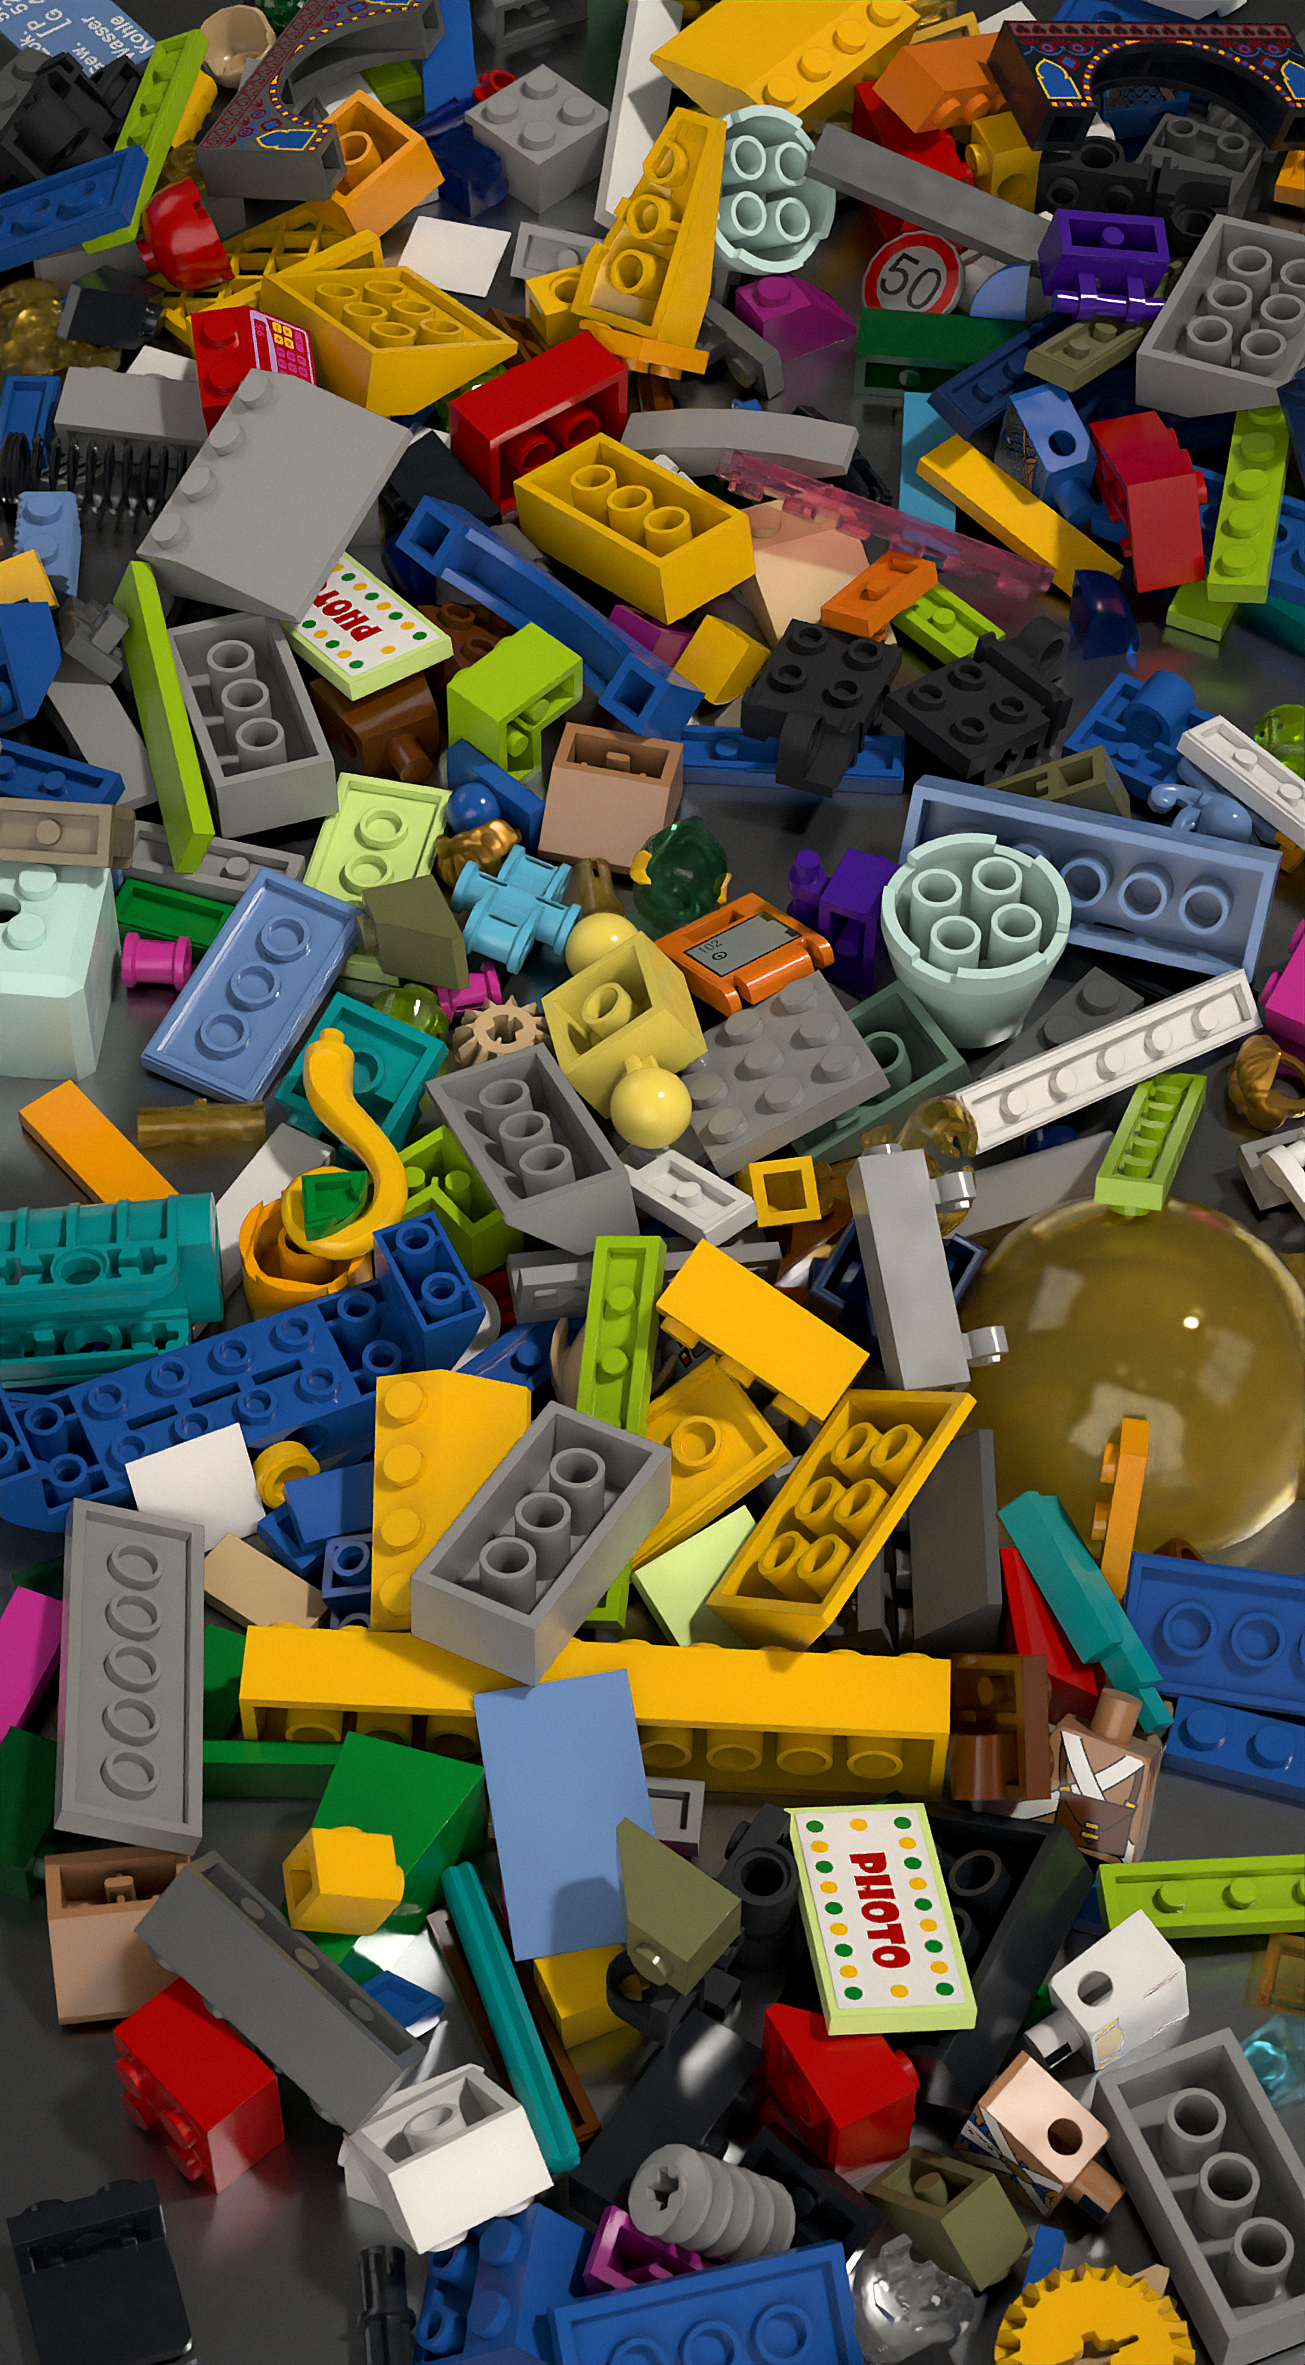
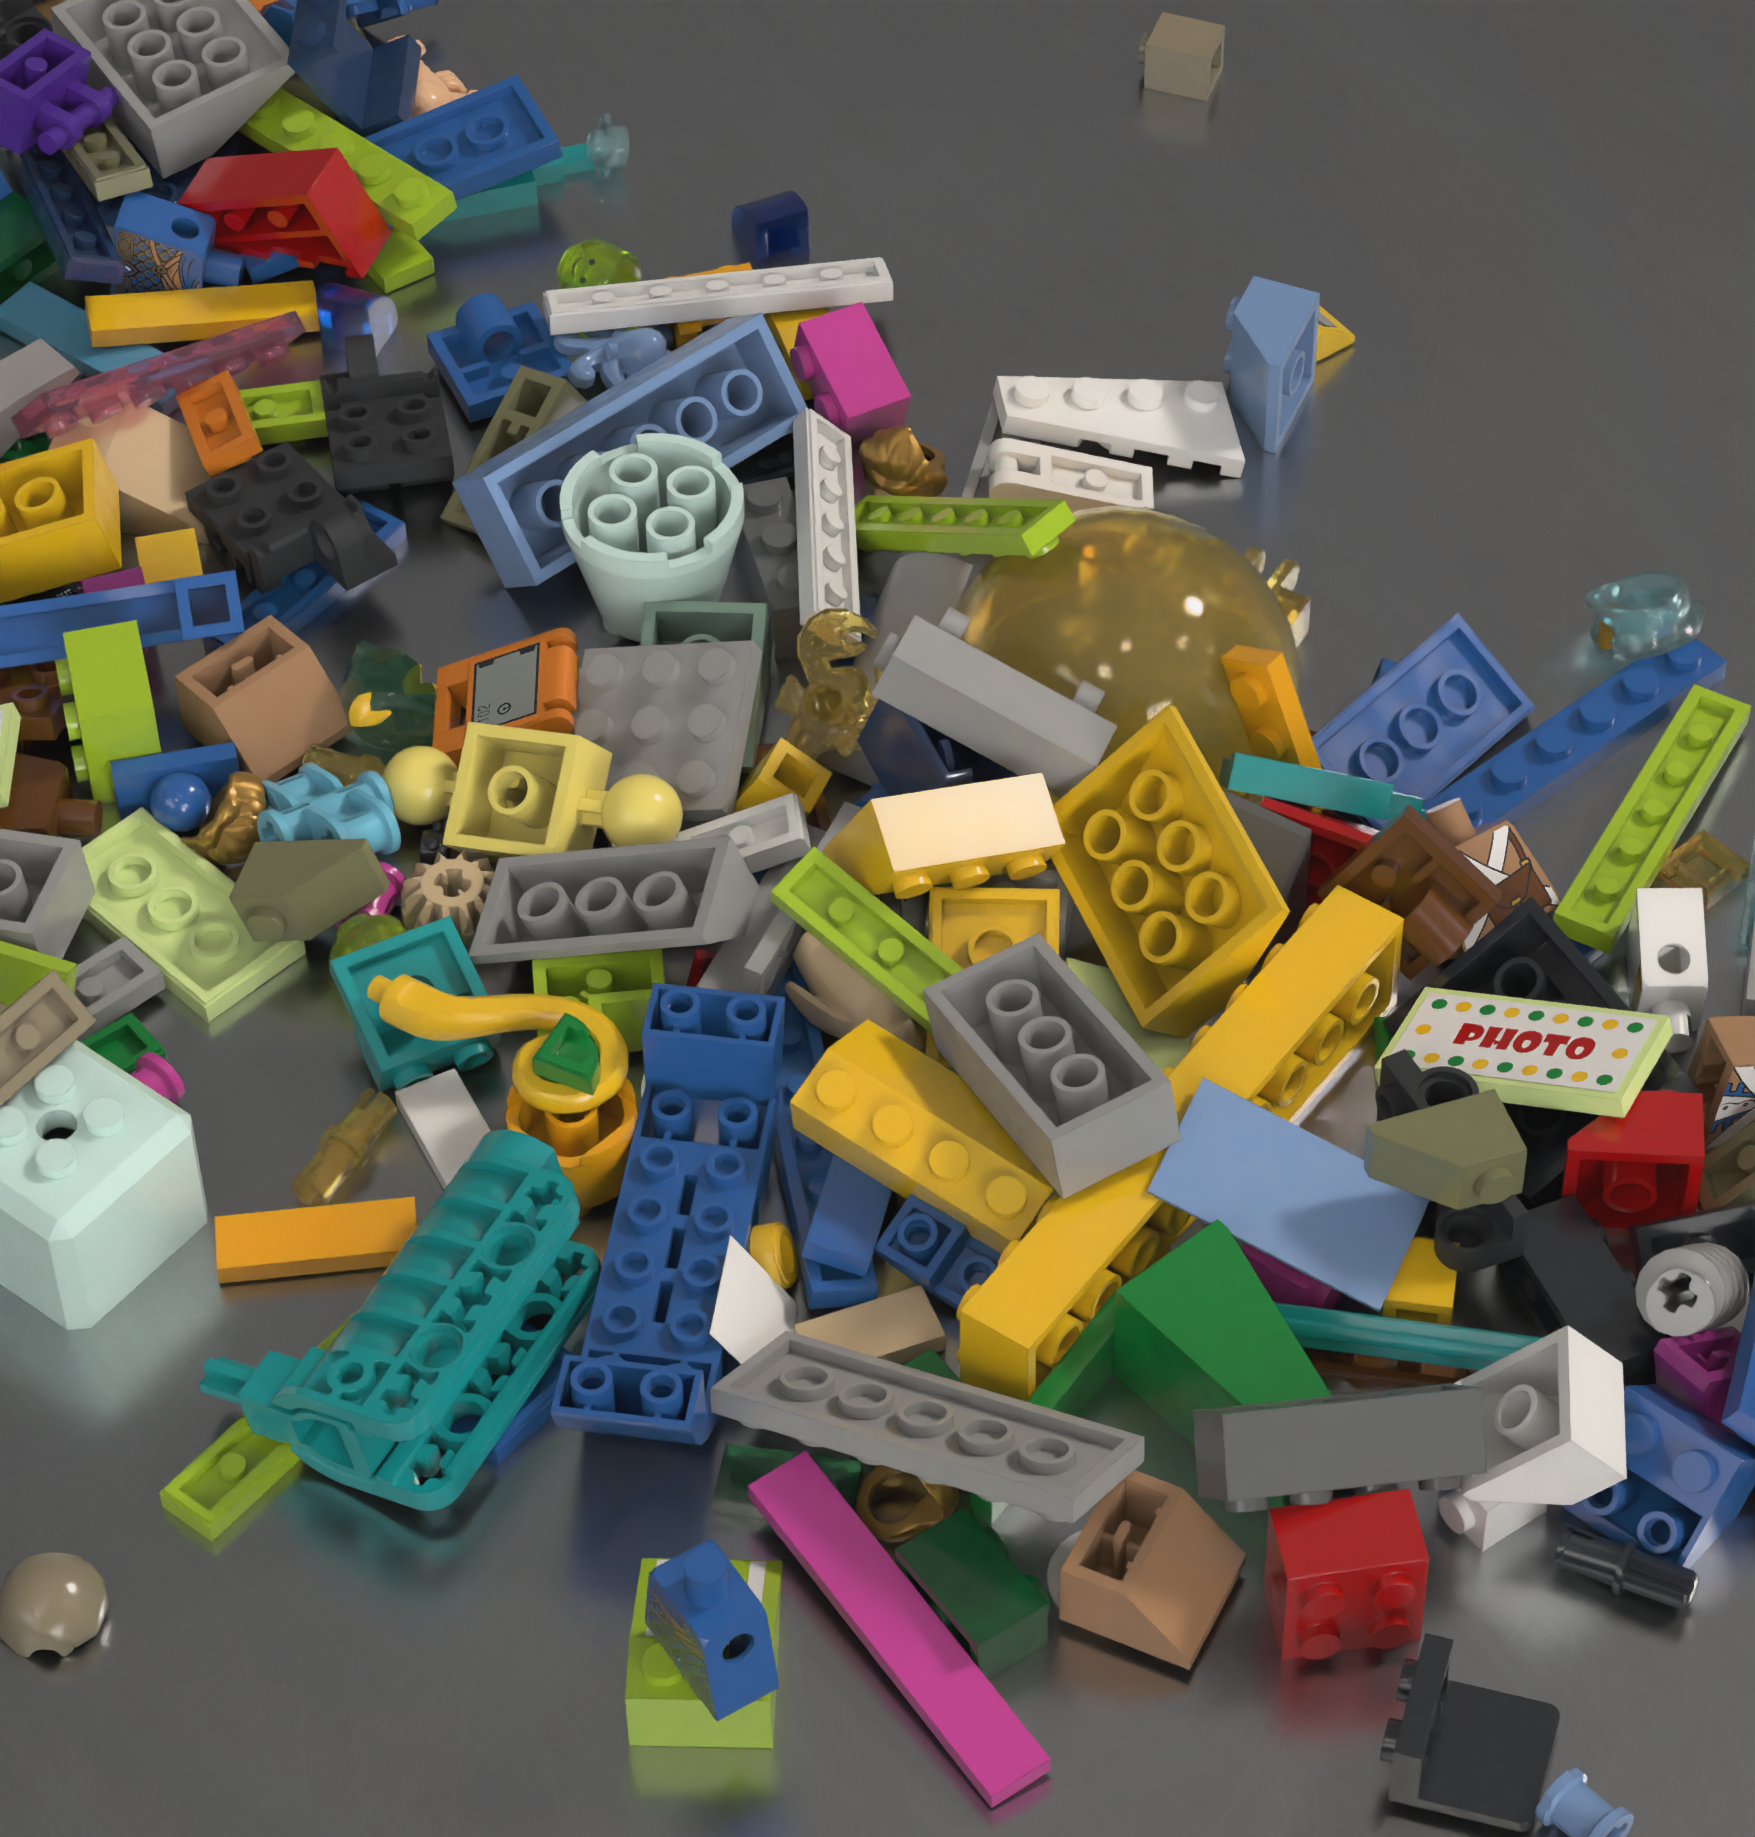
camera: 55 degrees left, 5 degrees down
medium blue tile [140,866,364,1116] -> none
yellow brick [282,1826,404,1936] -> none
dark purple brick [787,847,902,997] -> none

